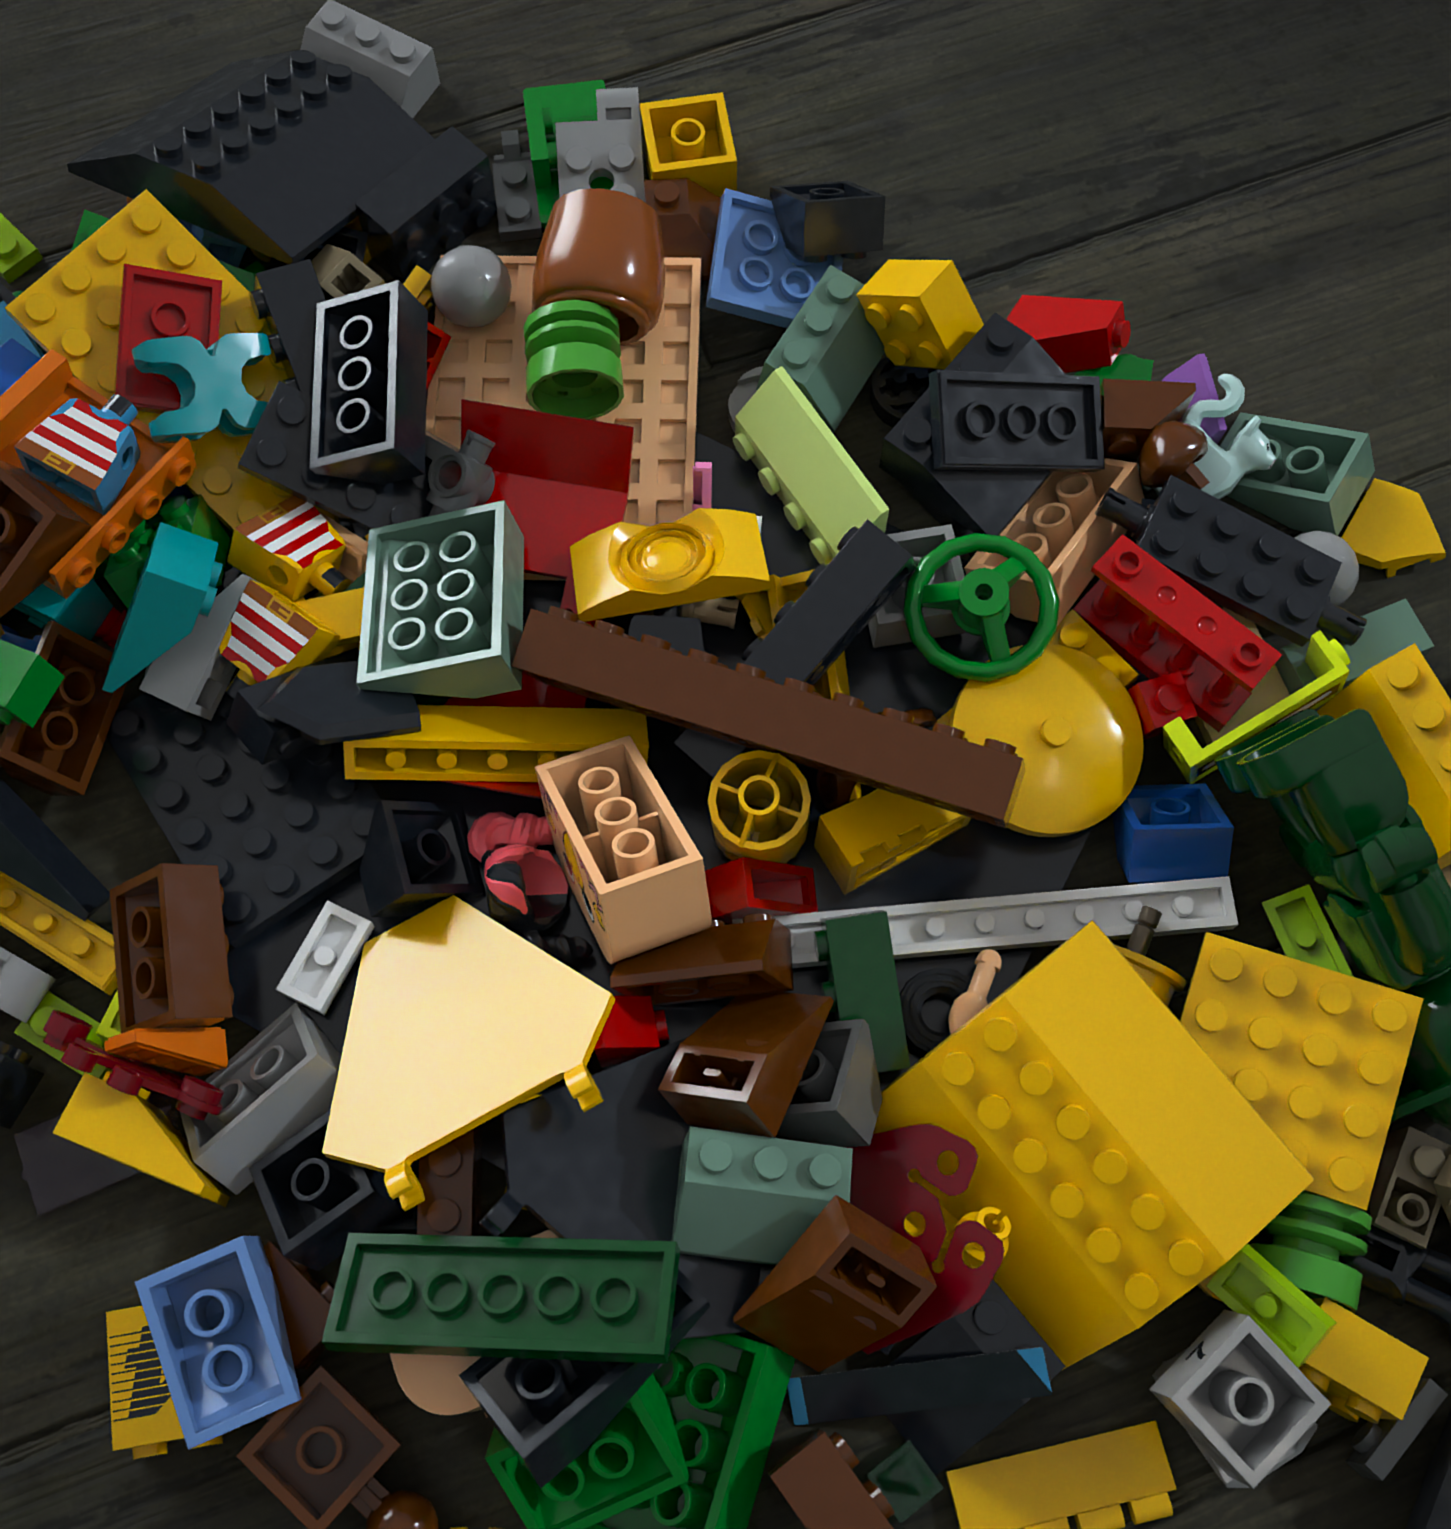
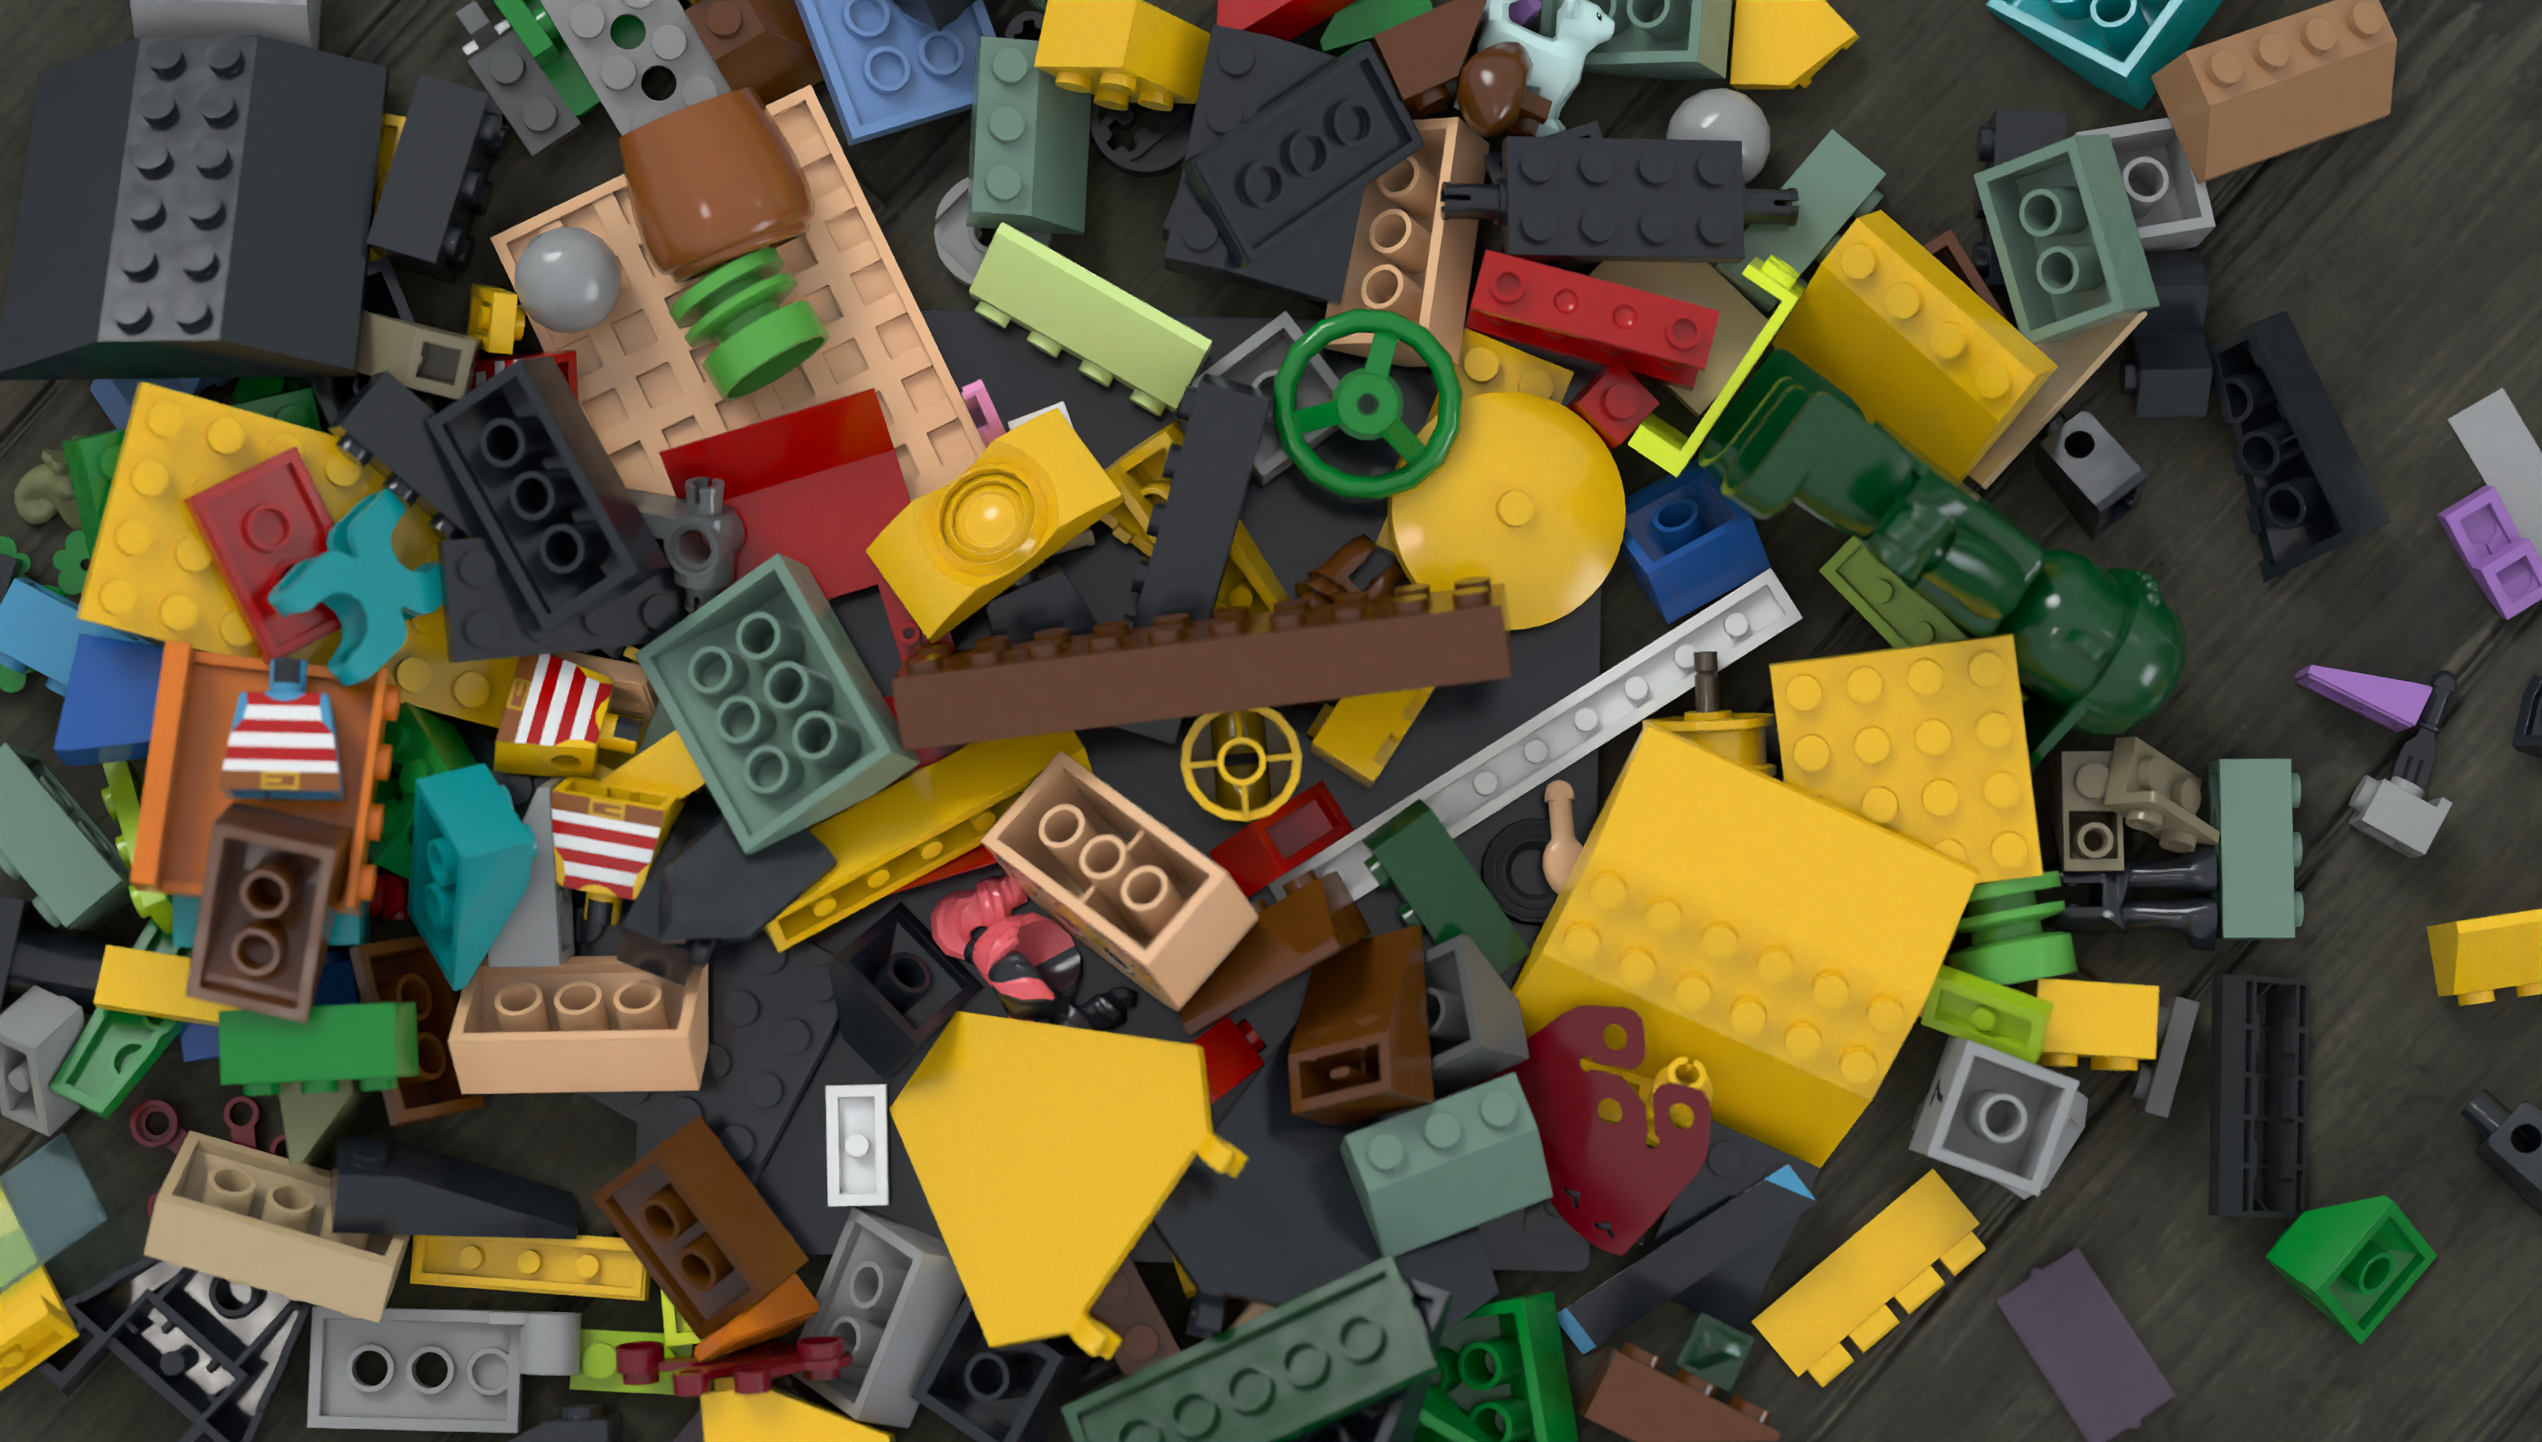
camera: 30 degrees left, 15 degrees up
reddish brown slope [733,1195,937,1372] -> none
none -> light nougat slope [448,956,708,1094]

